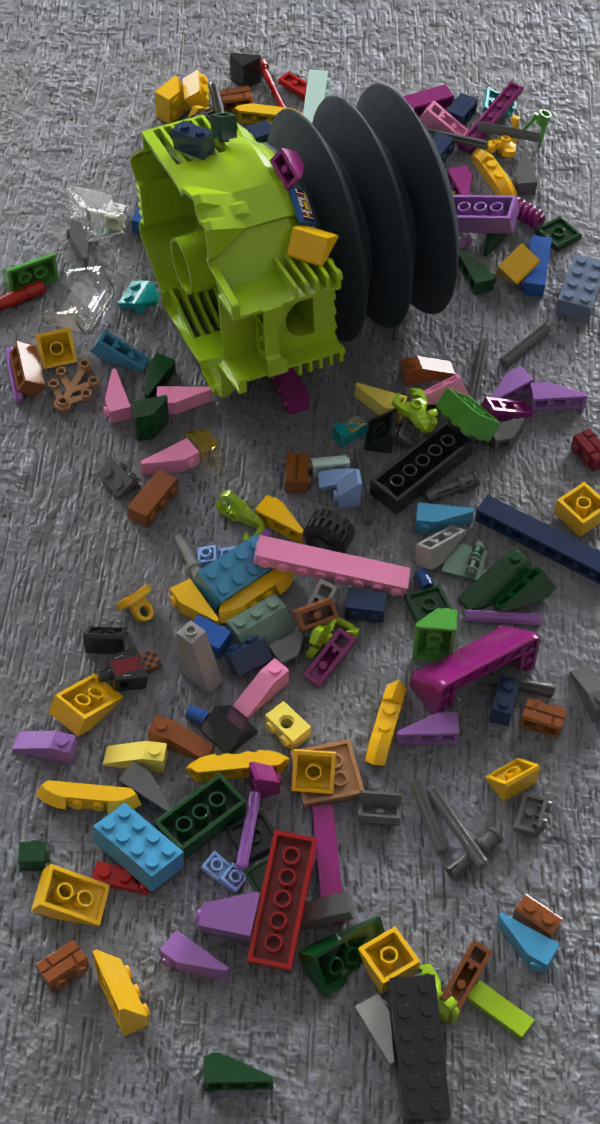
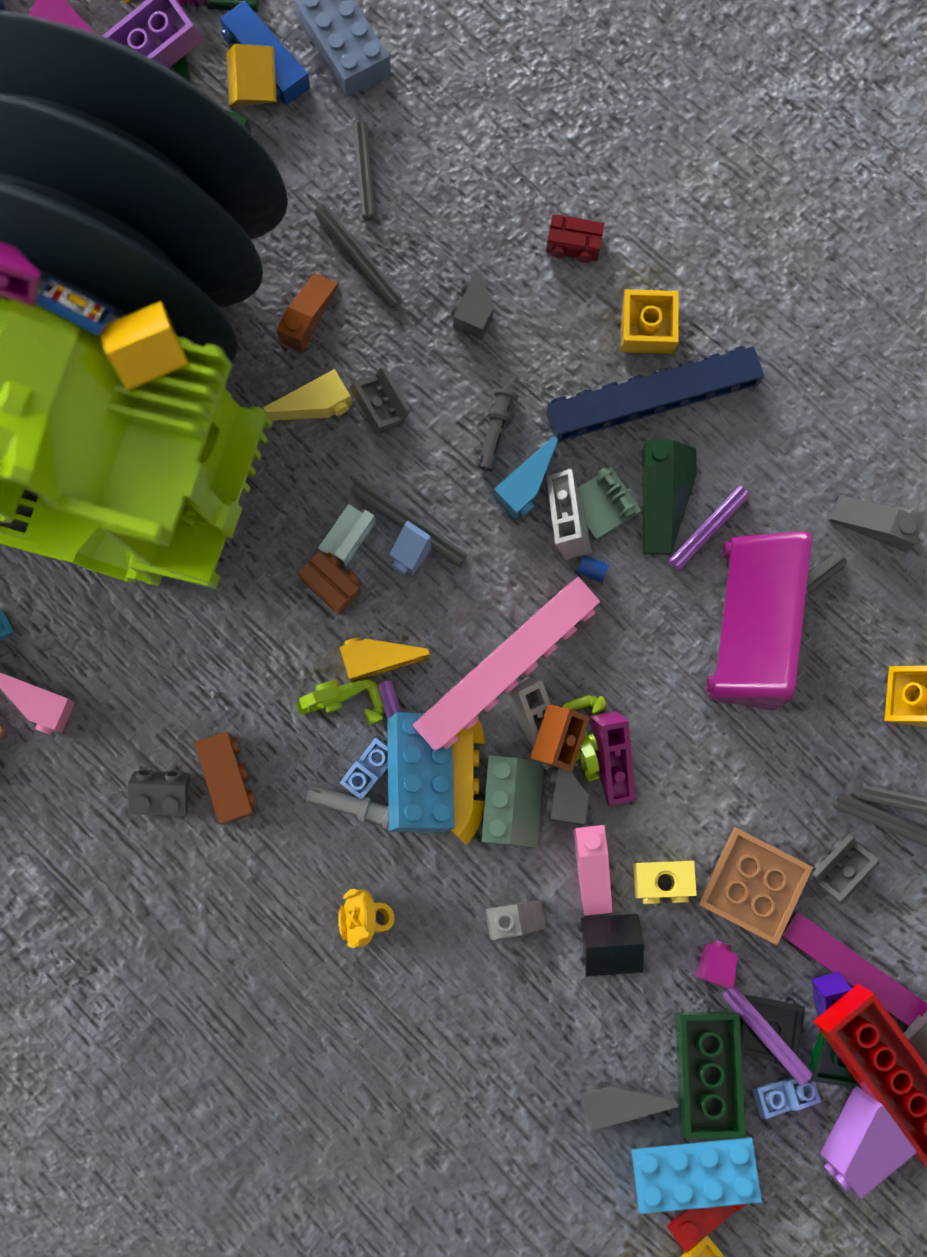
camera: 50 degrees left, 25 degrees up
medium lavender slope [12,731,78,765] -> none
yellow brick [36,780,142,814] -> none
yellow slope [49,674,123,736] -> none
black slope [83,626,128,654] -> none
black torso [97,647,148,691] -> none
light yellow slope [103,741,168,774] -> none
dark green slope [131,395,169,441] -> none
tile [139,649,162,673] -> none
bright pink slope [140,438,200,475] -> none
dark green slope [145,353,176,399] -> none
dark orange slope [148,715,214,760] -> none
bright pink slope [157,386,212,415] -> none
medium lavender slope [160,930,229,980] -> none
yellow slope [169,579,220,625] -> none
clear yellow animal [185,429,218,457] -> none
blue piece [185,705,210,725] -> none
yellow brick [185,750,290,782] -> none
blue brick [192,615,232,659] -> none
dark blue brick [223,635,273,677] -> none
yellow slope [291,749,336,794] -> none
black tyre [302,509,355,553] -> none
light blue slope [318,468,356,491] -> none
teal leg [332,415,368,447] -> none
dark blue brick [345,588,387,623] -> none
black slope [364,408,398,454] -> none
yellow brick [365,679,407,766] -> none
black brick [370,420,474,515] -> none
lime animal [391,388,438,433] -> none
medium lavender slope [396,711,459,745] -> none
dark green tile [404,584,452,623] -> none
bright pink slope [410,373,469,405] -> none
bright green slope [412,608,457,662] -> none
bright green brick [436,387,501,442] -> none
magenta slope [480,397,534,422] -> none
dark blue brick [489,676,520,727] -> none
medium lavender slope [491,366,534,400] -> none
dark green slope [493,566,556,612] -> none
dark orange brick [520,698,567,738] -> none
medium lavender slope [528,382,587,411] -> none

